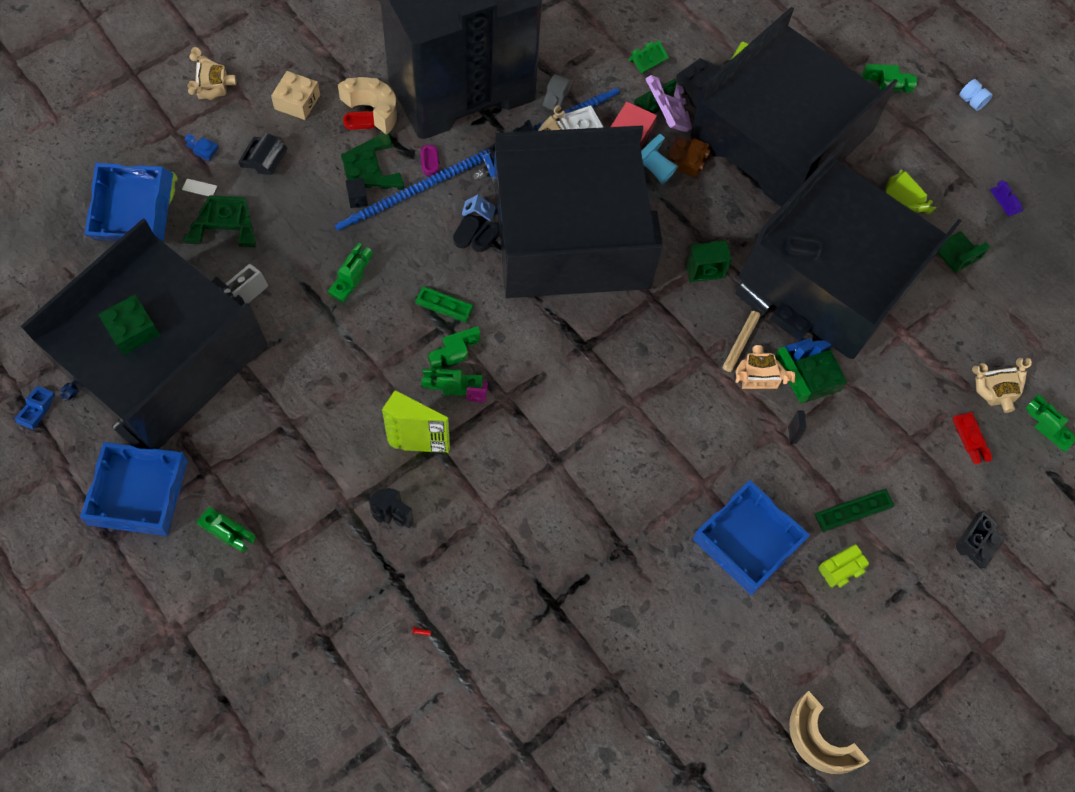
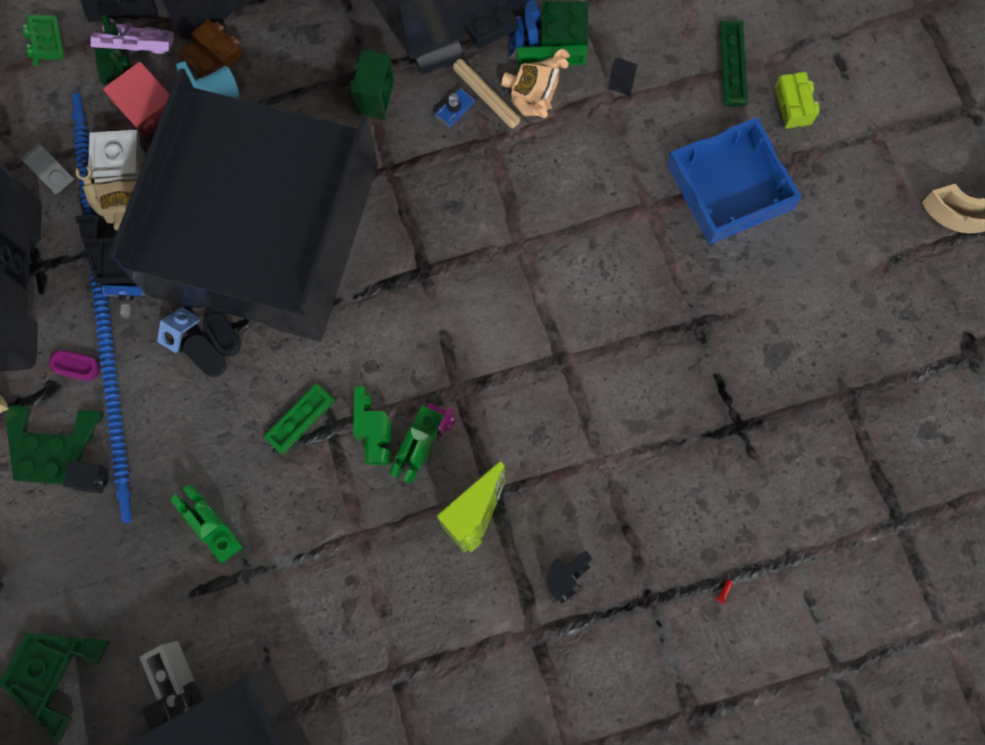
camera: 60 degrees left, 10 degrees up
none -> blue piece [435,88,474,129]

